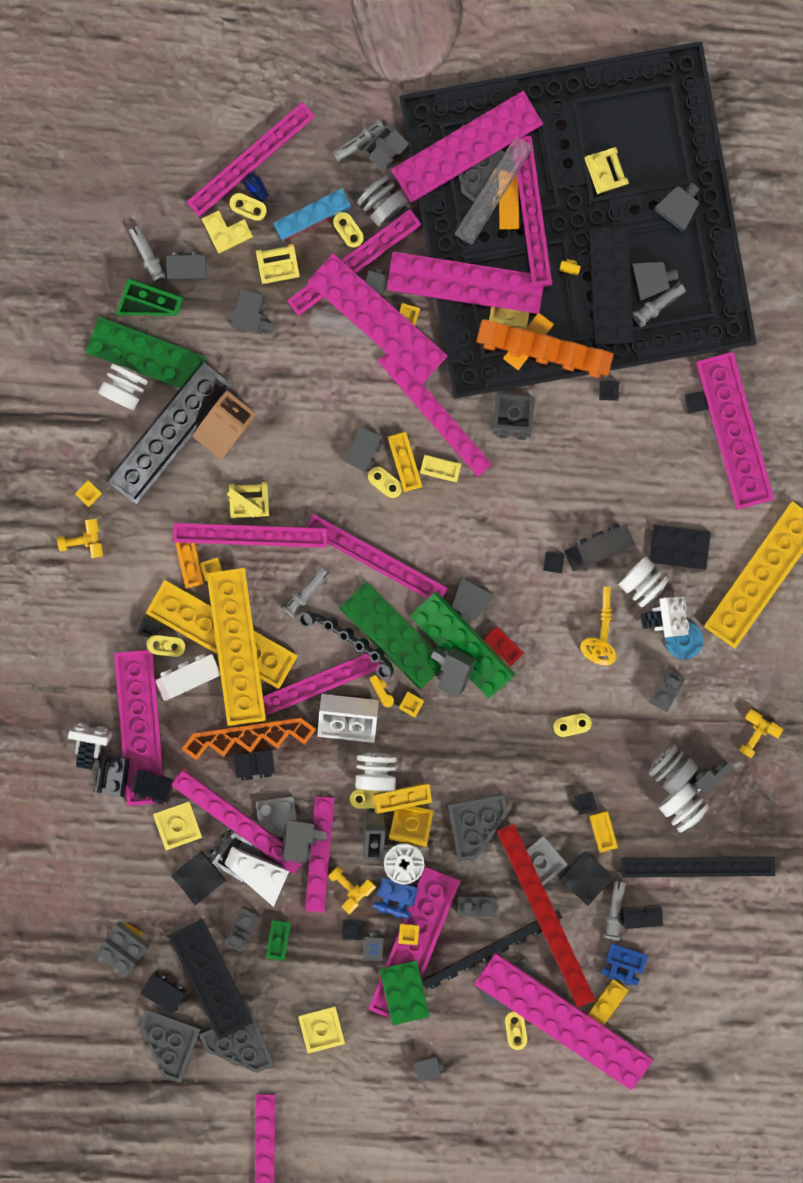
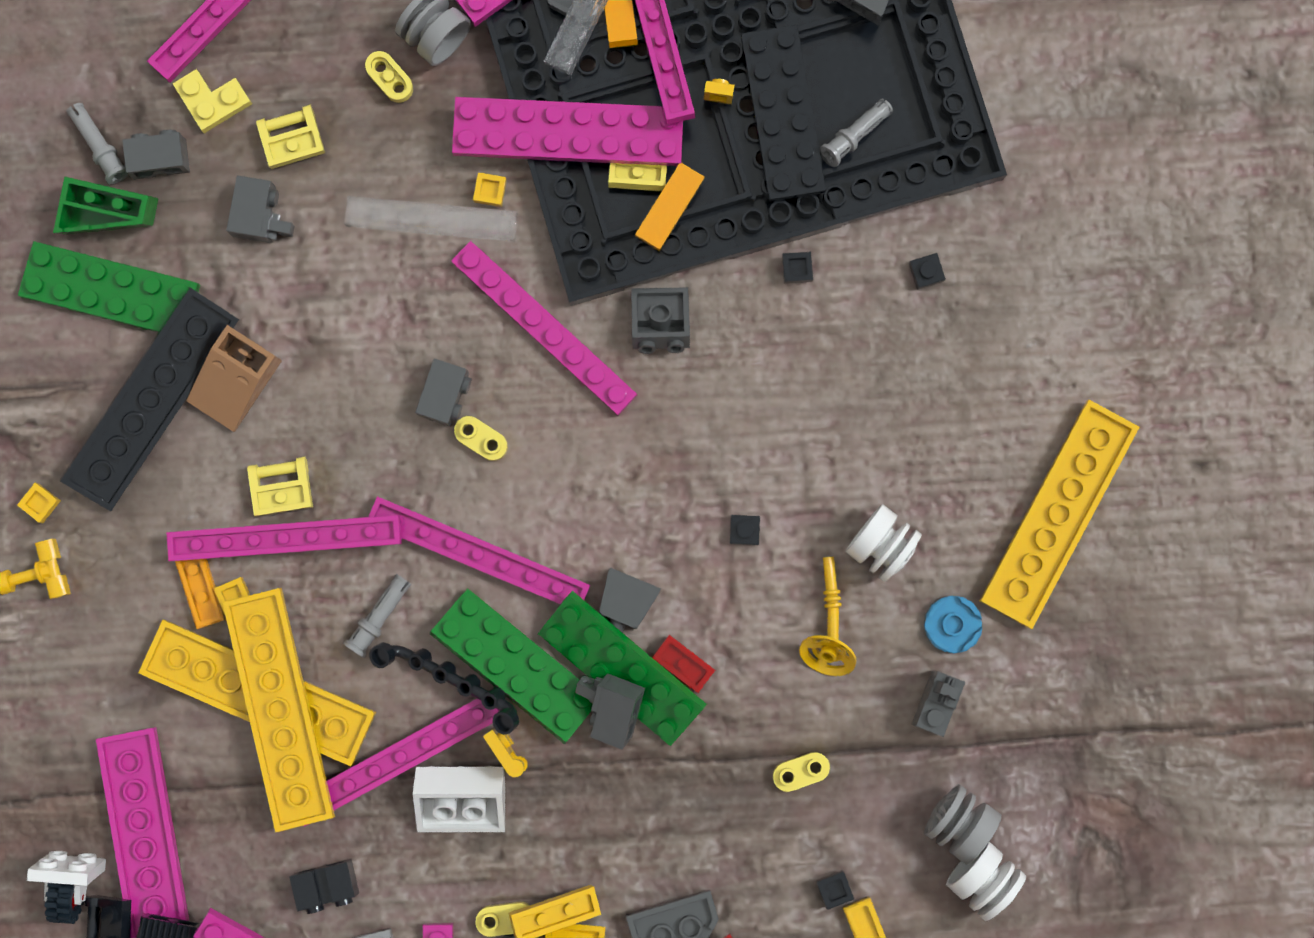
camera: 10 degrees left, 5 degrees down
white wheel [98,364,148,411] -> none
black plate [137,614,162,638] -> none
light yellow plate [146,635,185,657] -> none
white wedge [155,653,221,702] -> none
orange brick [182,717,317,761] -> none
light yellow plate [227,489,263,518] -> none
light yellow plate [230,193,267,221] -> none
clear blue cone [243,173,270,202] -> none
dark azure brick [273,189,351,243] -> none
dark pink plate [287,209,421,317] -> none
dark pink plate [308,253,448,385] -> none
white wheel [355,753,397,791] -> none
dark grey brick [365,269,387,296] -> none
yellow plate [388,432,422,492] -> none
yellow plate [399,692,424,717] -> none
light yellow plate [420,454,462,483] -> none
orange brick [477,319,614,378] -> none
black wedge [564,523,635,572] -> none
dark grey torso [631,262,679,302] -> none
white plate [641,597,689,637] -> none
black plate [649,525,711,570] -> none
dark grey plate [691,760,734,794] -> none
dark pink plate [696,352,774,510] -> none
yellow bar [738,709,784,759] -> none

